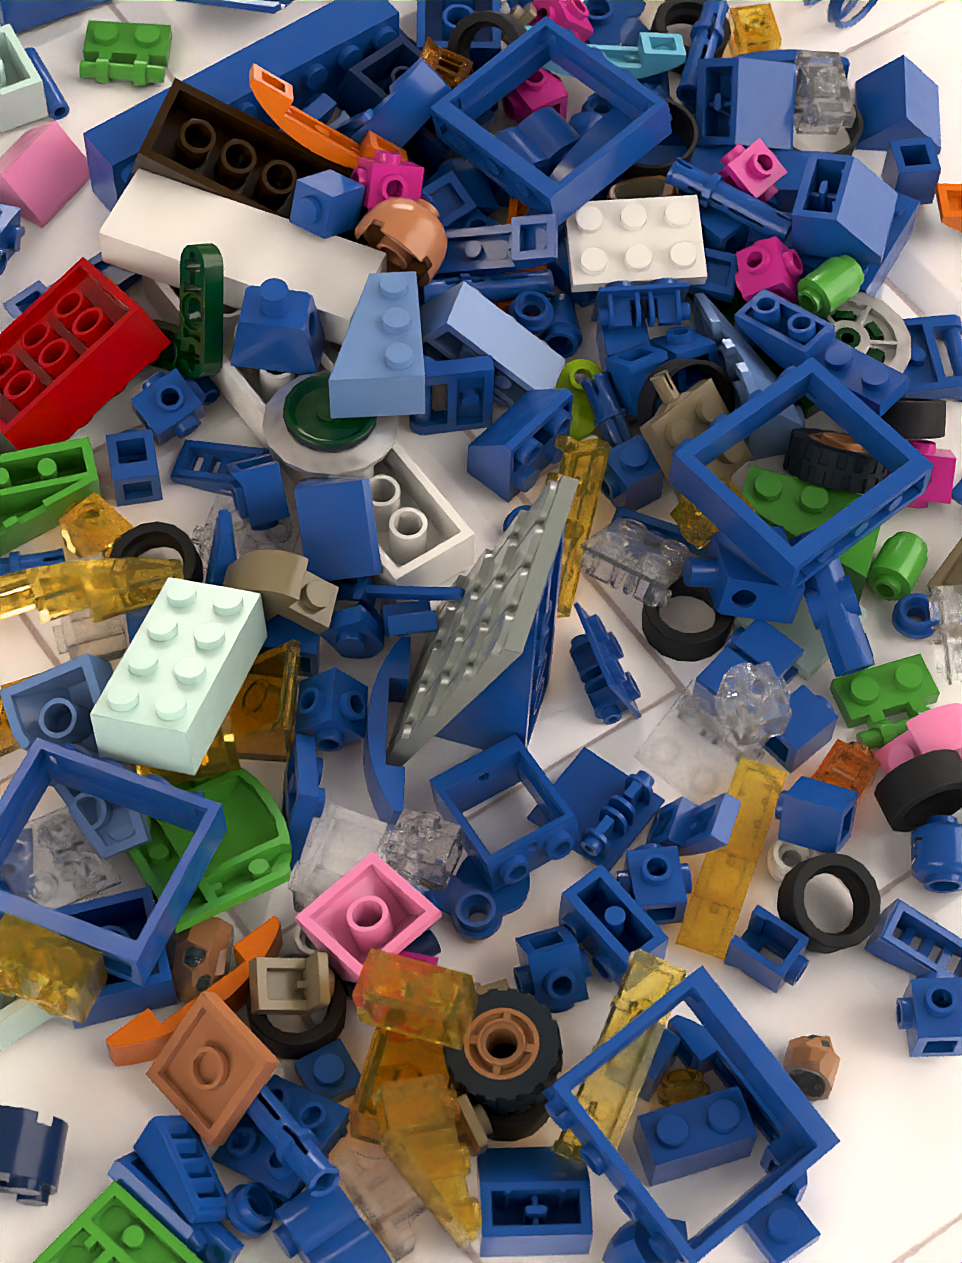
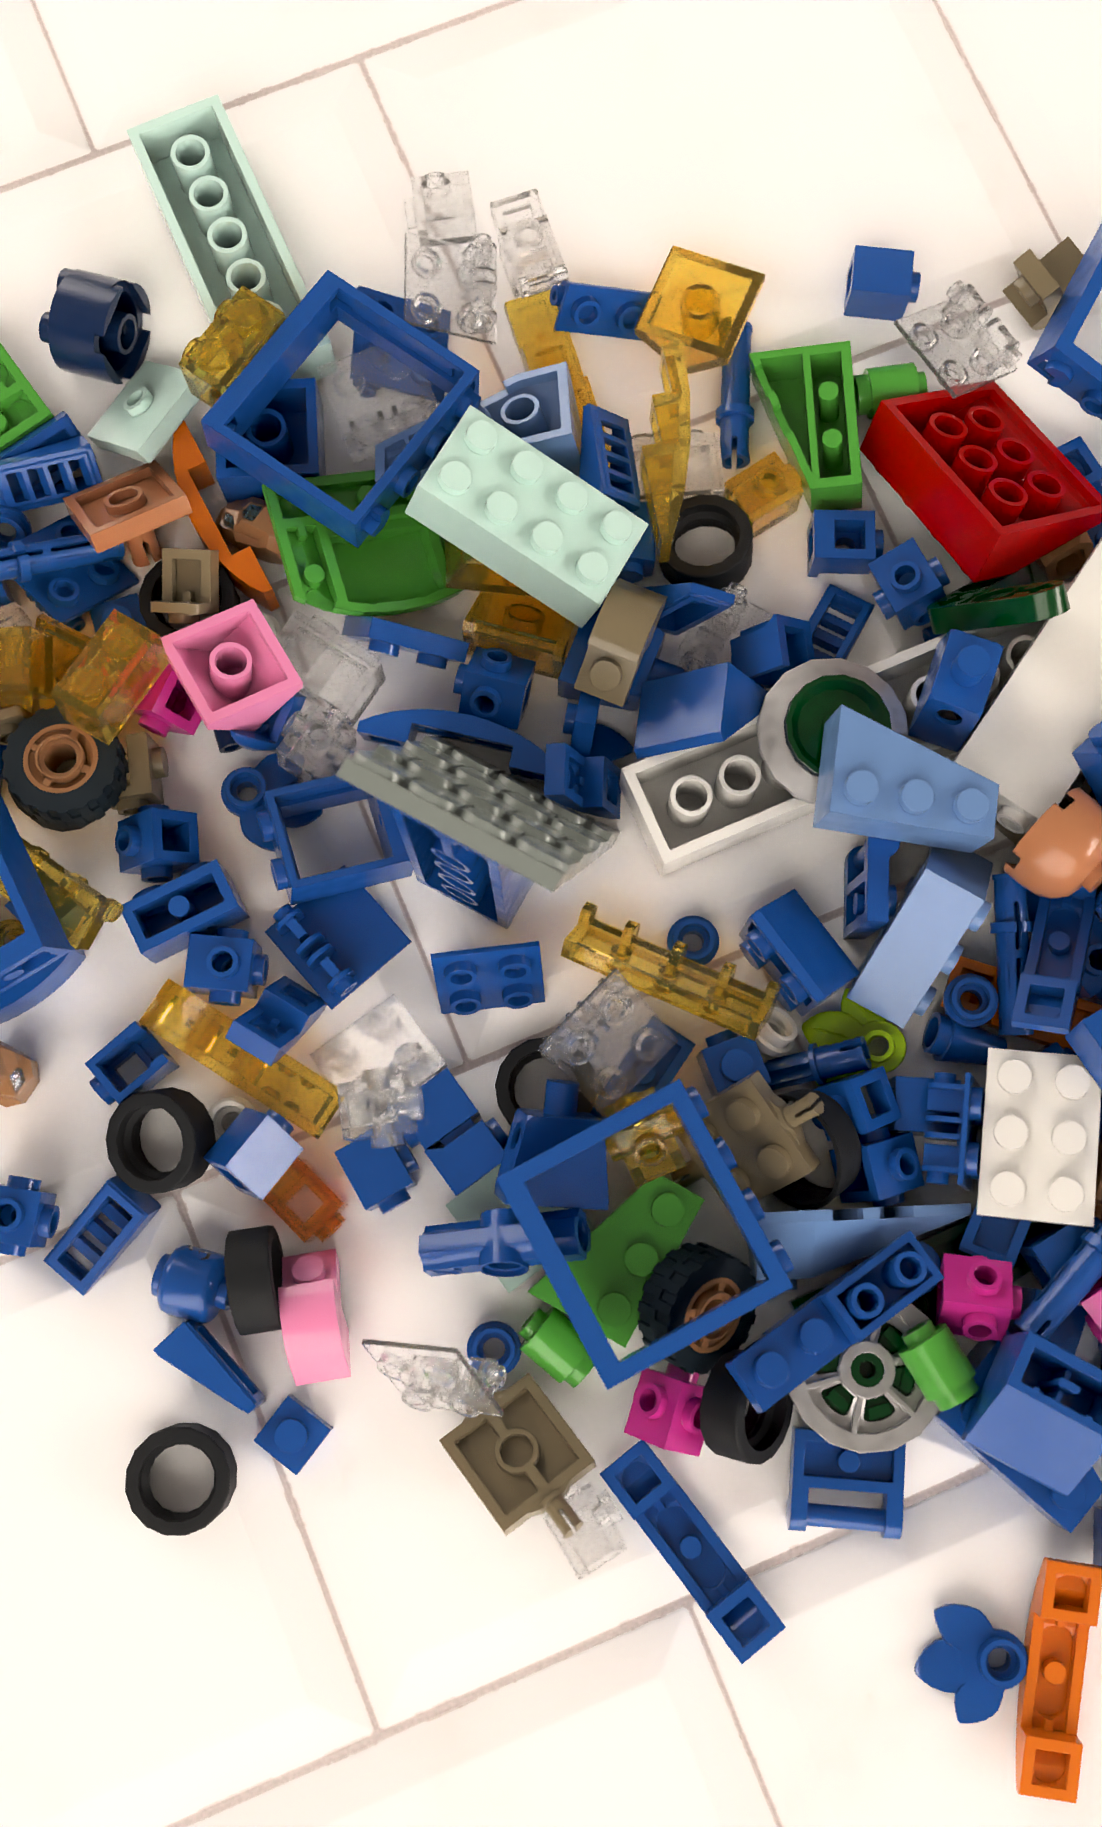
camera: 105 degrees right, 20 degrees up
blue sword [328,576,465,610] -> none
bright green plate [829,653,940,752] -> none
none -> light aqua plate [87,360,209,463]
none -> blue slope [579,403,640,513]

